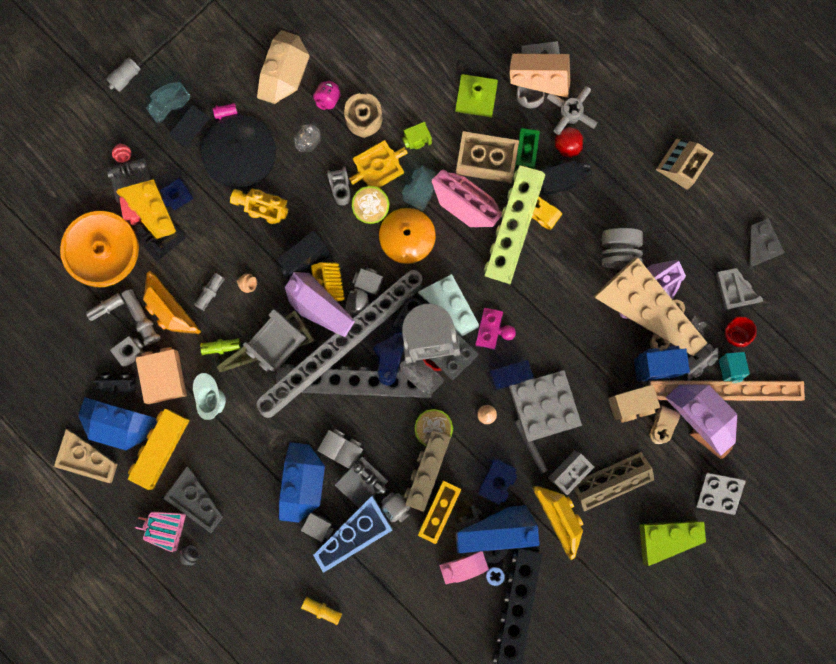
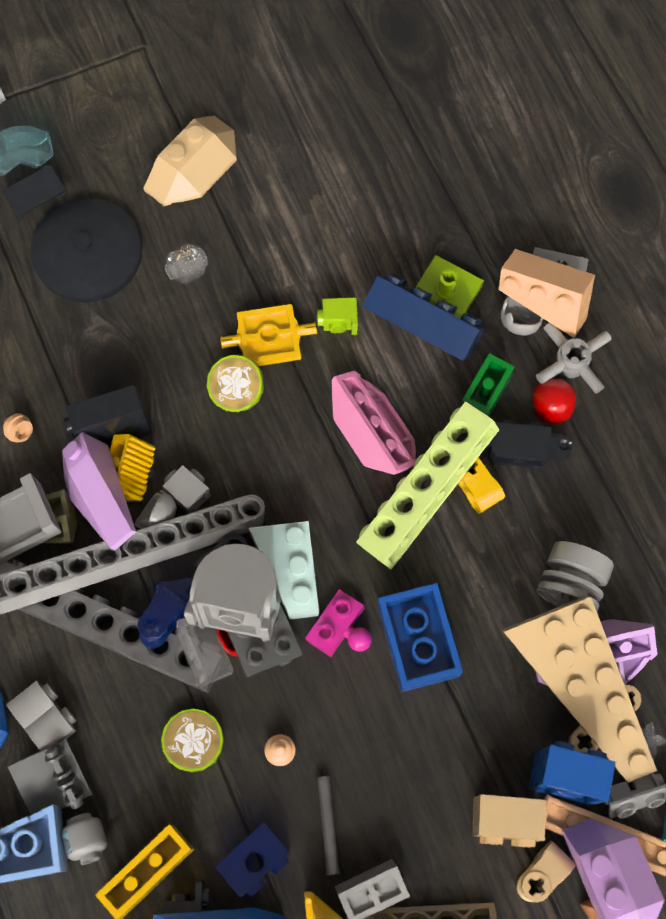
camera: 20 degrees right, 10 degrees down
dark pink pin [213,103,237,120] -> none
yellow brick [230,189,288,224] -> none
dark pink head [313,81,341,110] -> none
light grey piece [327,167,351,205] -> none
tan brick [344,93,383,138] -> none
light orange dish [379,208,435,264] -> none
clear light blue brick [402,165,437,211] -> none
dark tan brick [403,429,451,512] -> none
tan brick [456,131,519,183] -> none
clear blue brick [489,360,534,391] -> none
light grey plate [509,370,582,442] -> none
none -> dark blue brick [362,273,486,361]
none -> blue brick [377,583,463,693]

